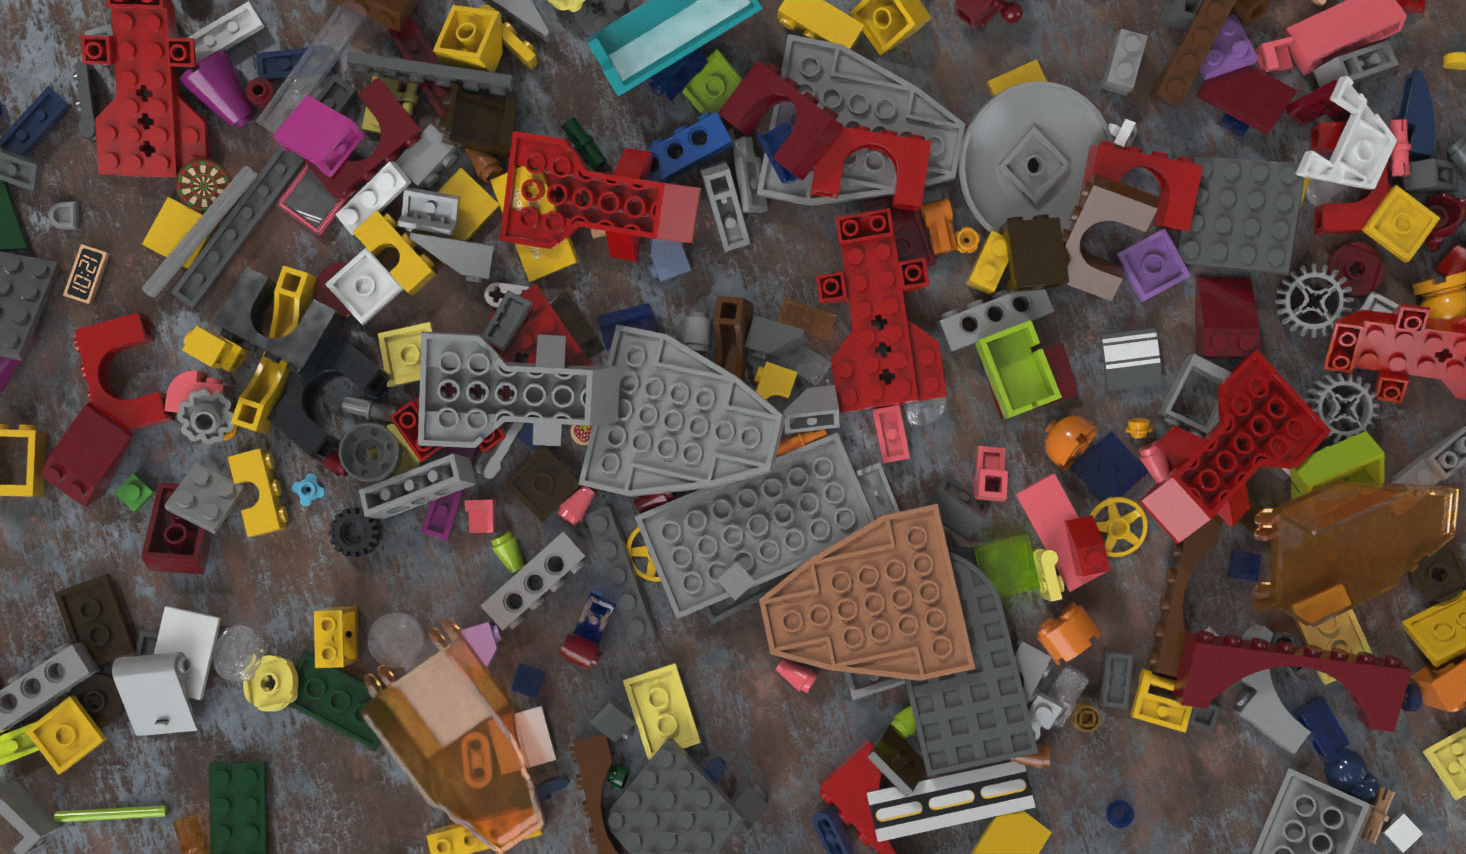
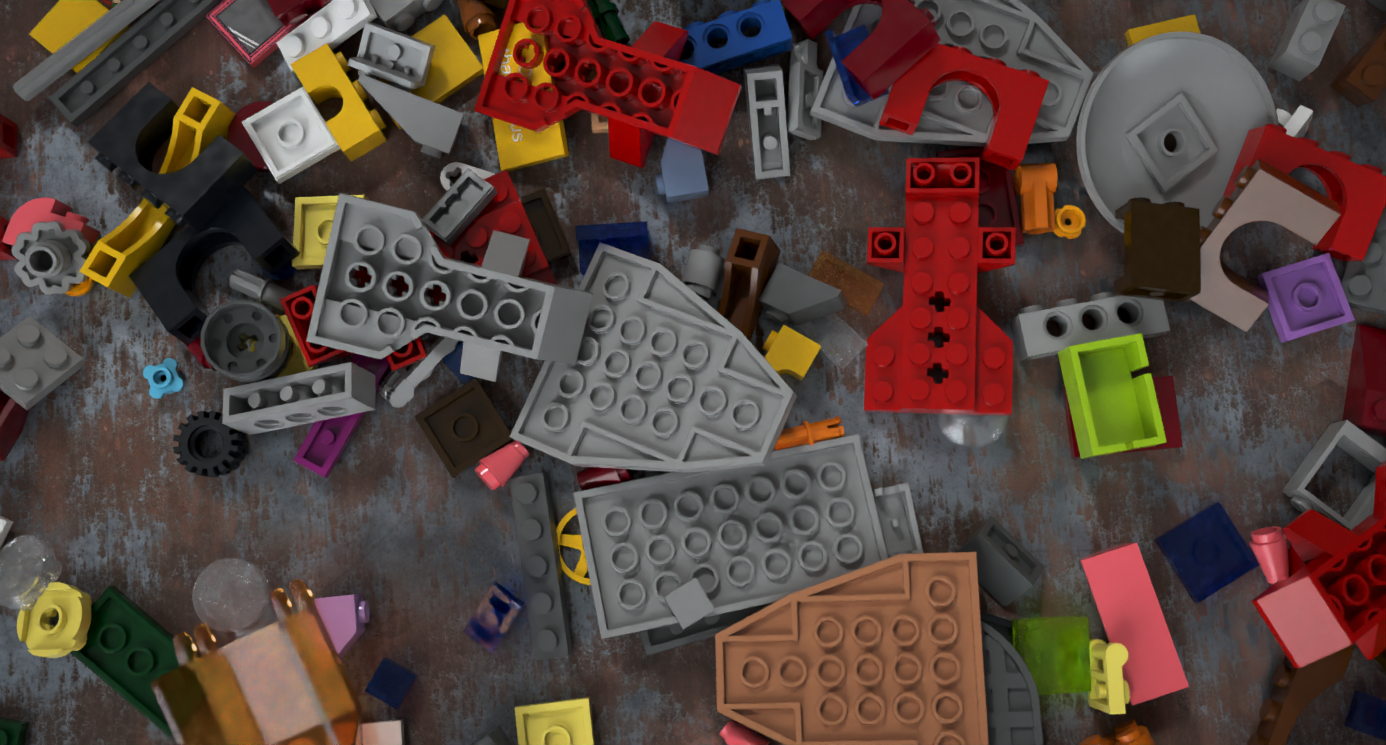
camera: 15 degrees right, 5 degrees down
yellow arch [182,326,250,374] -> none
yellow arch [228,449,288,537] -> none
yellow window [314,606,359,668] -> none
coral panel [465,500,497,533] -> none
light grey brick [481,531,587,631] -> none
lime cone [491,531,525,574] -> none
dark red brick [559,634,603,670] -> none
tile [570,425,592,445] -> none
light grey slope [783,385,840,434] -> none
coral plate [872,405,910,464] -> none
yellow brick [965,231,1009,296] -> none
coral brick [973,446,1008,502] -> none
orange cylinder [1045,415,1098,471] -> none
red slope [1065,515,1110,576] -> none
yellow wheel [1090,497,1148,557] -> none
dark grey slope [1100,327,1162,391] -> none
light orange plate [1125,418,1153,438] -> none

